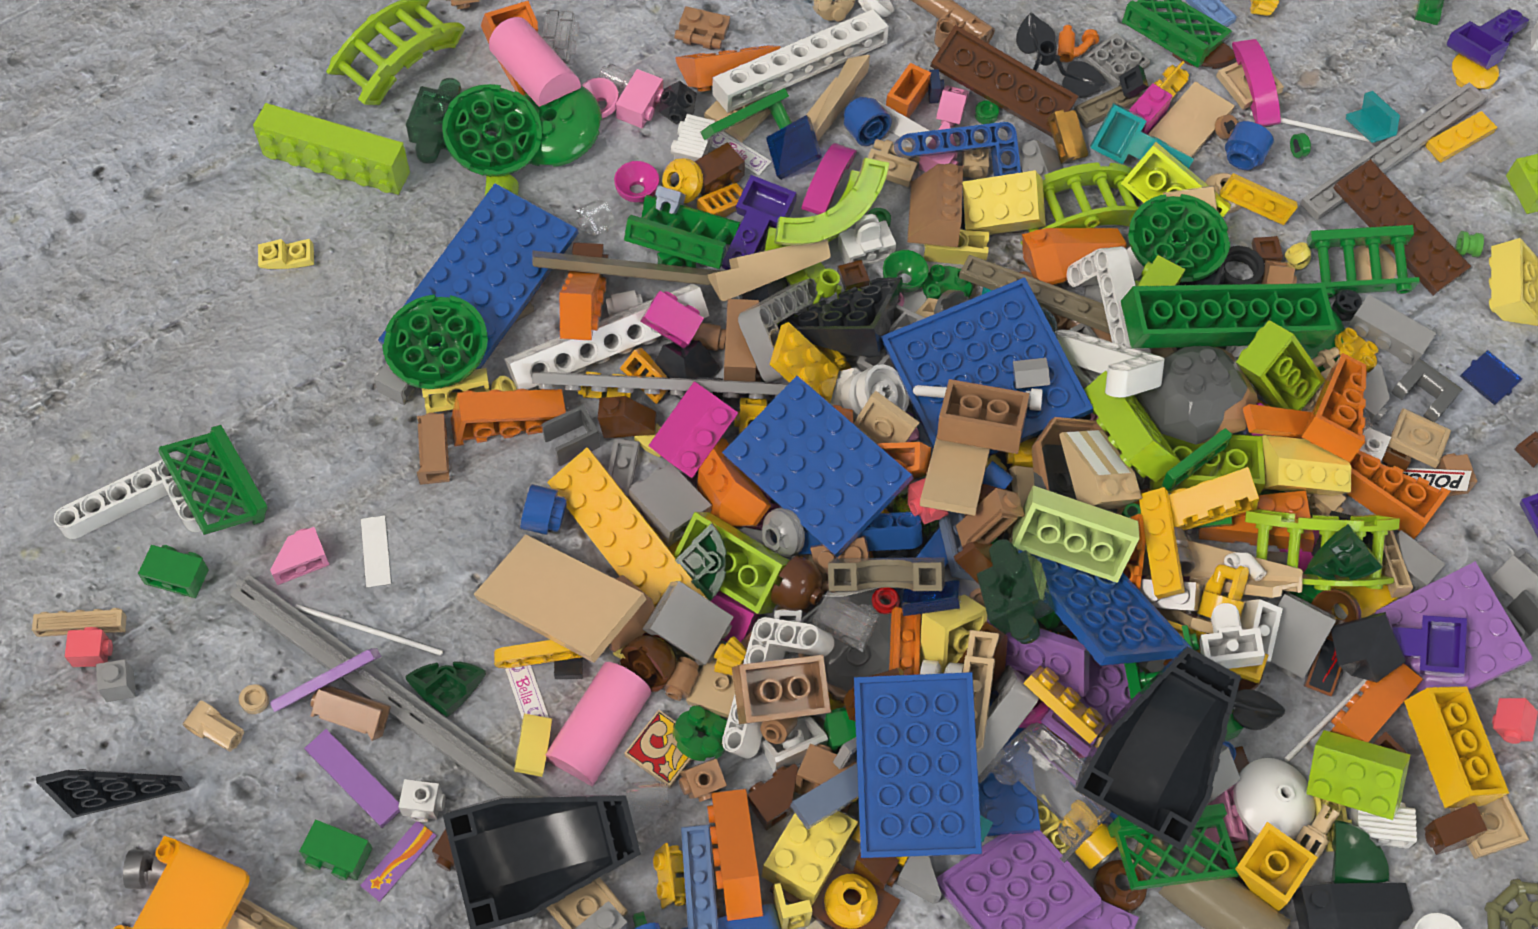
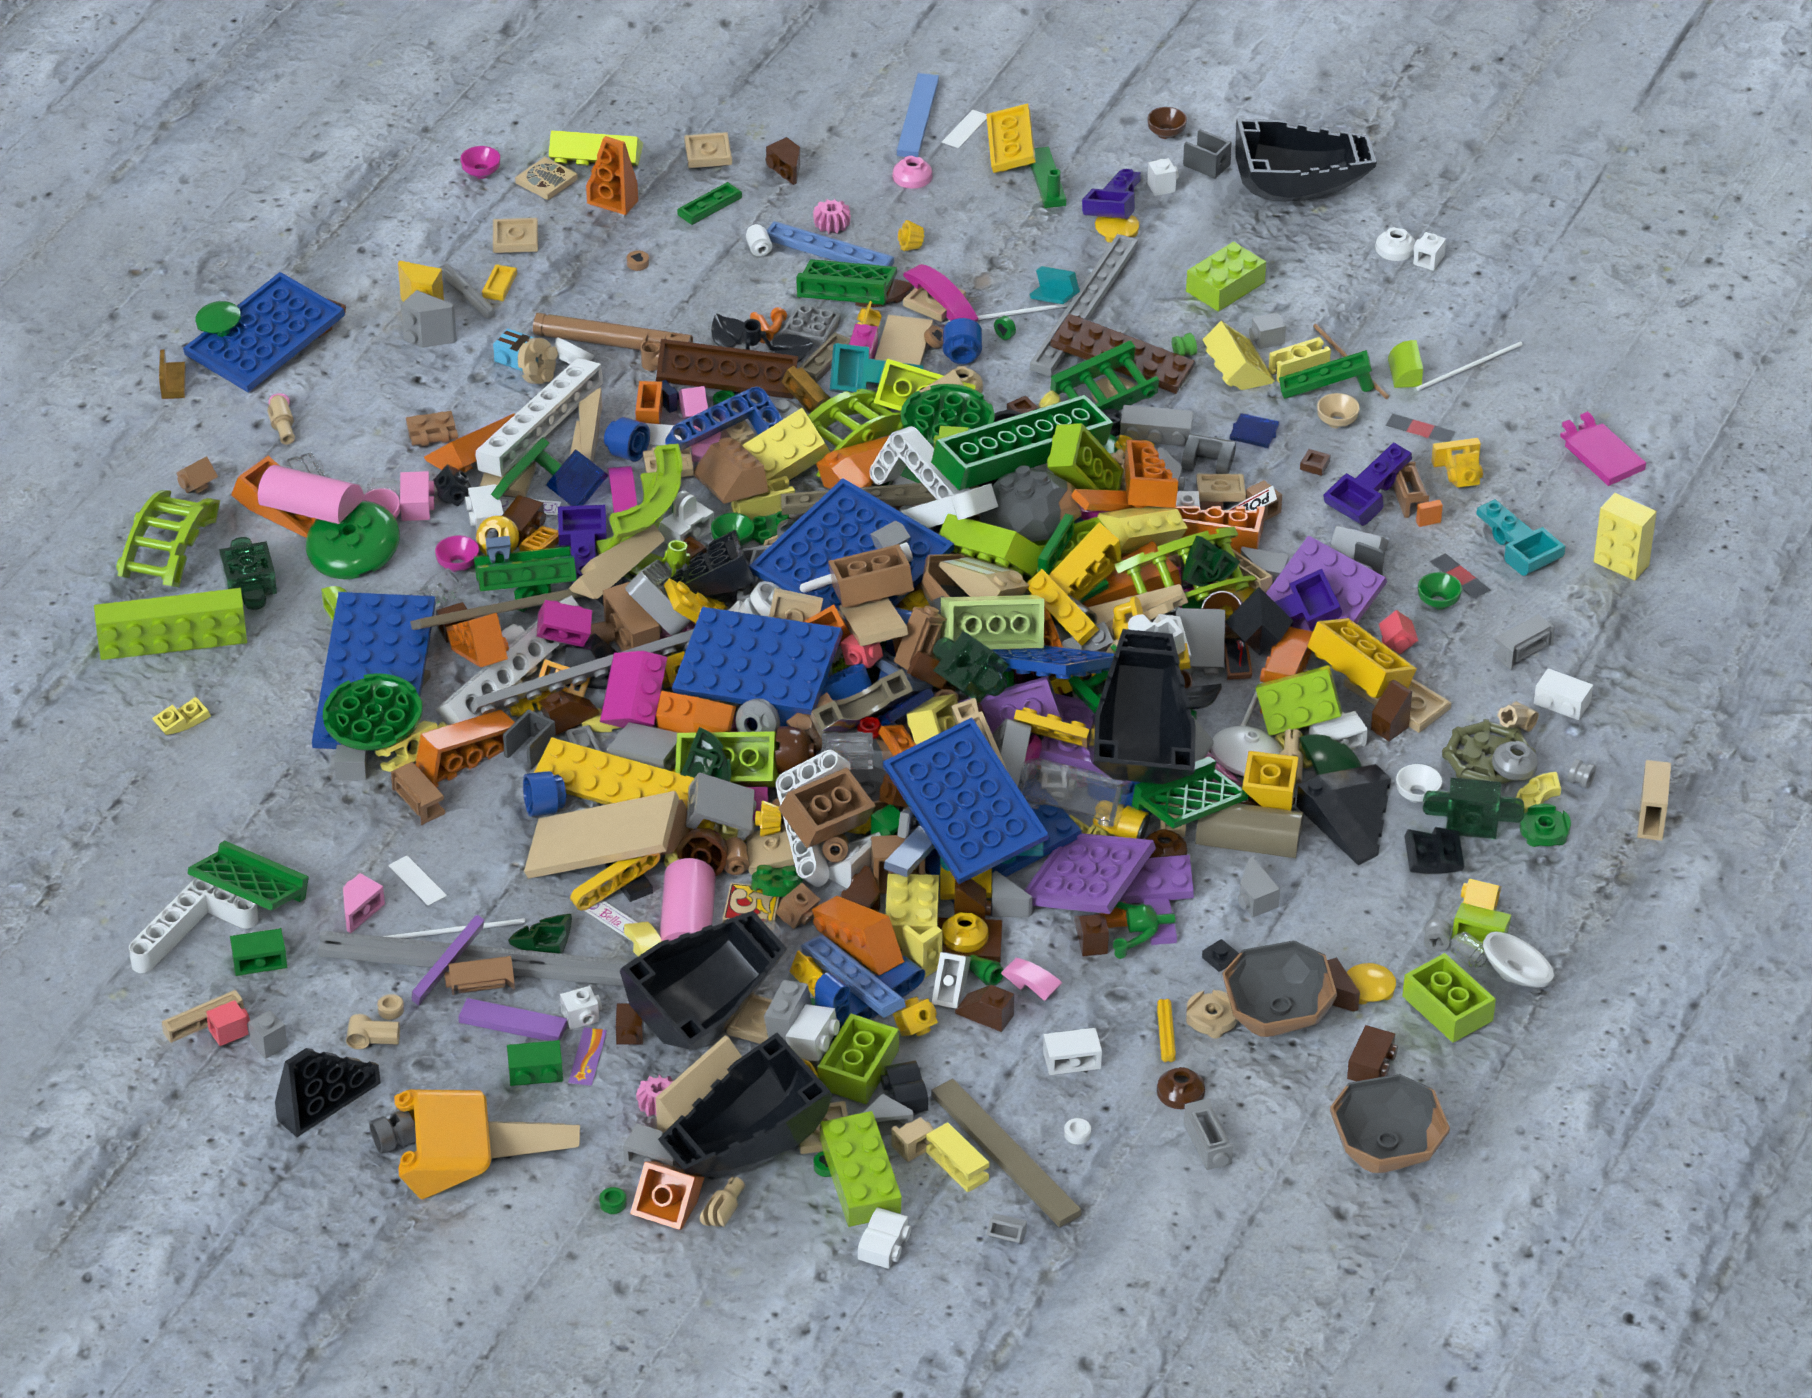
camera: 25 degrees left, 20 degrees down
green brick [442,84,542,177] -> none
black plate [1119,65,1149,99] -> none
yellow plate [1220,173,1298,225] -> none
white arm [1224,553,1267,581] -> none
yellow plate [1425,111,1497,163] -> none

